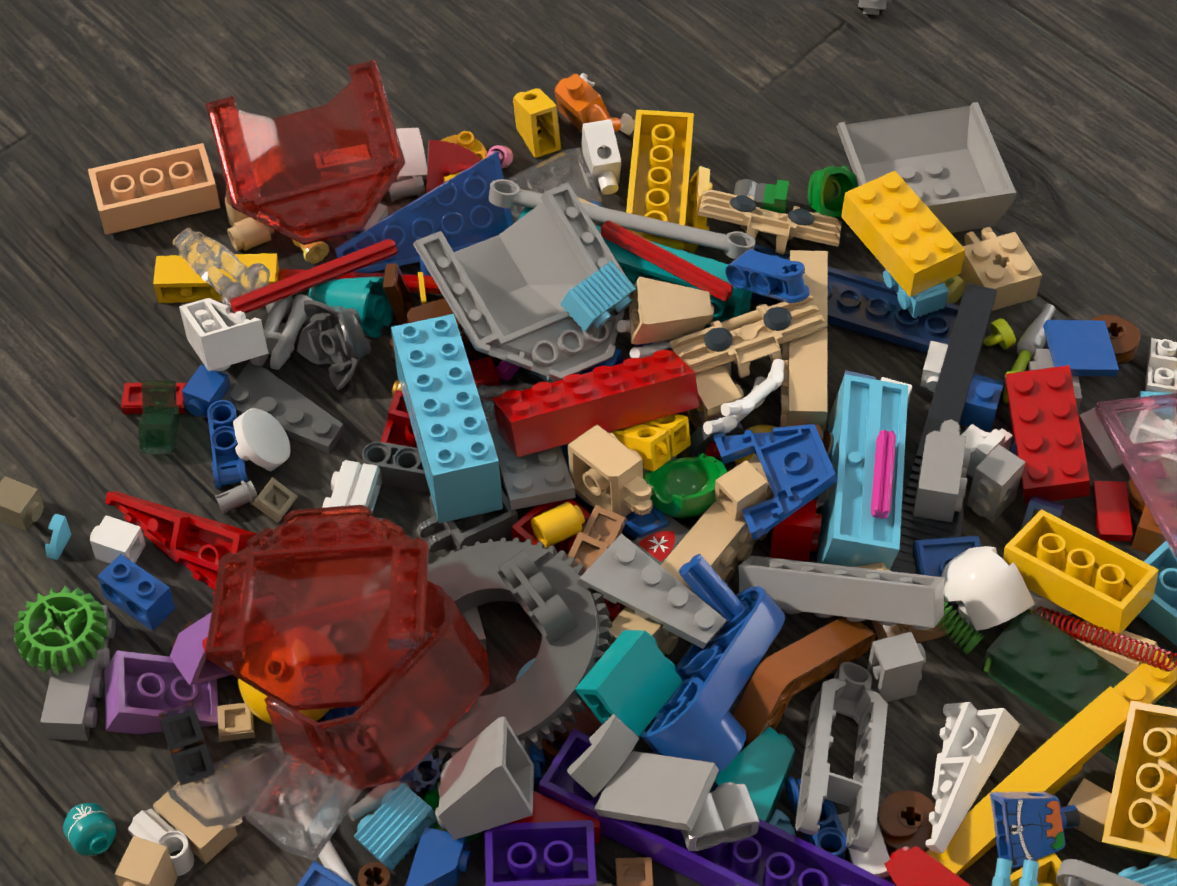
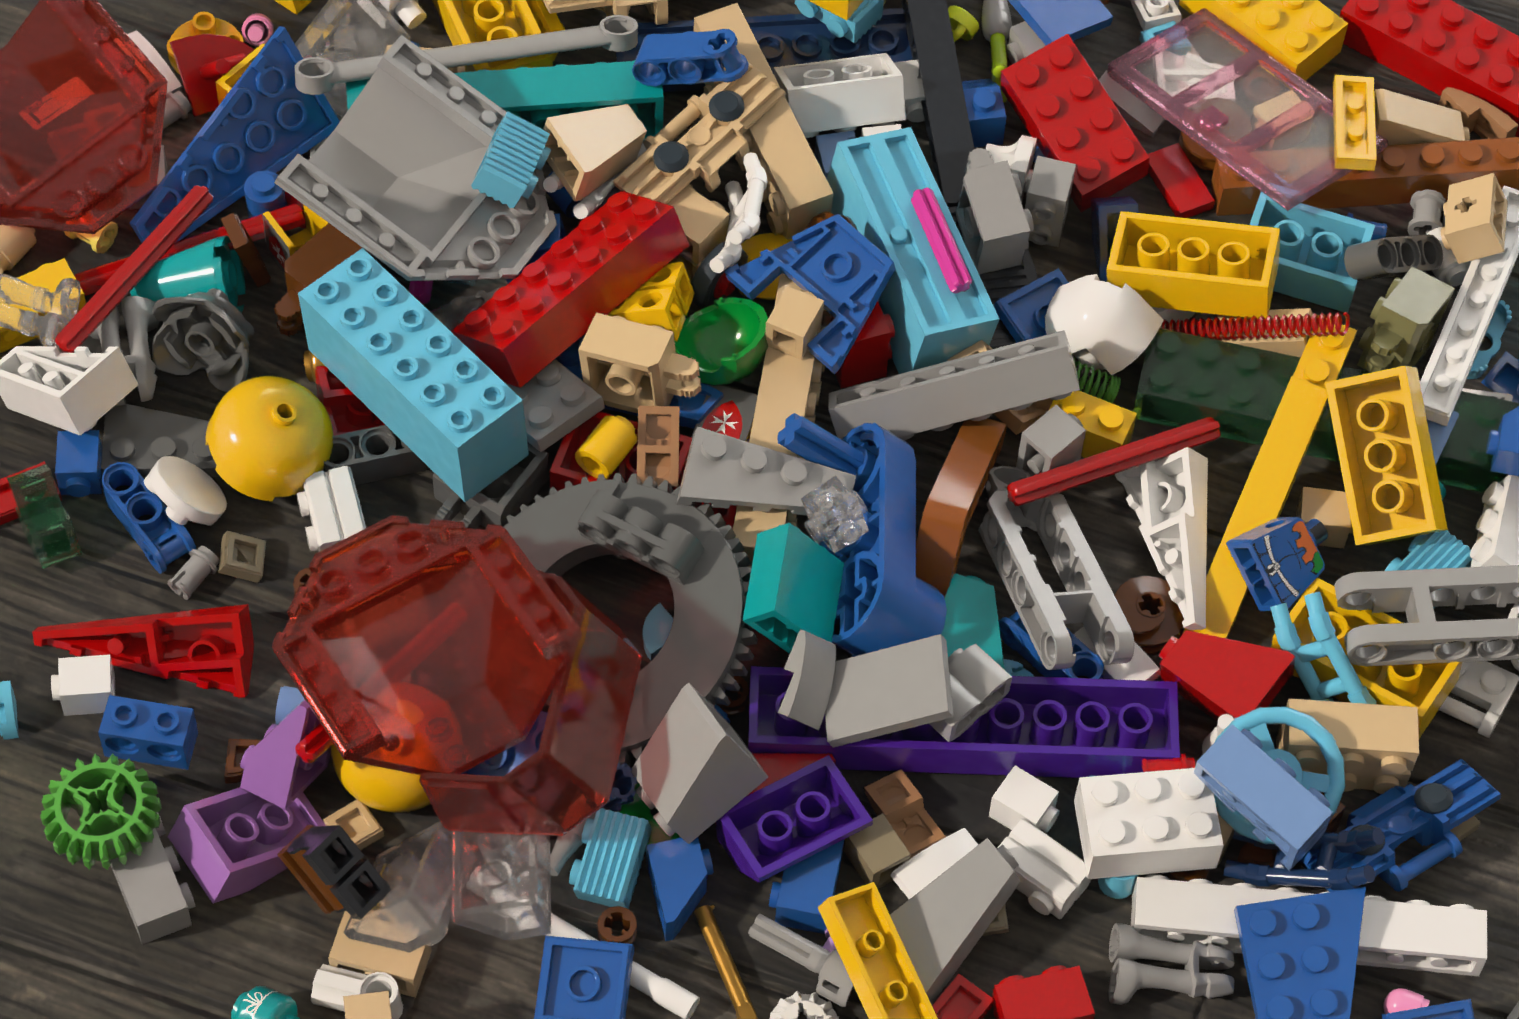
camera: 30 degrees left, 5 degrees up
red axle [600,220,733,301] -> none
none -> yellow cylinder [205,376,333,501]
none -> white brick [774,53,906,138]
none -> clear brick [801,475,869,554]
none -> red axle [1007,417,1221,506]
none -> yellow brick [1048,390,1137,458]

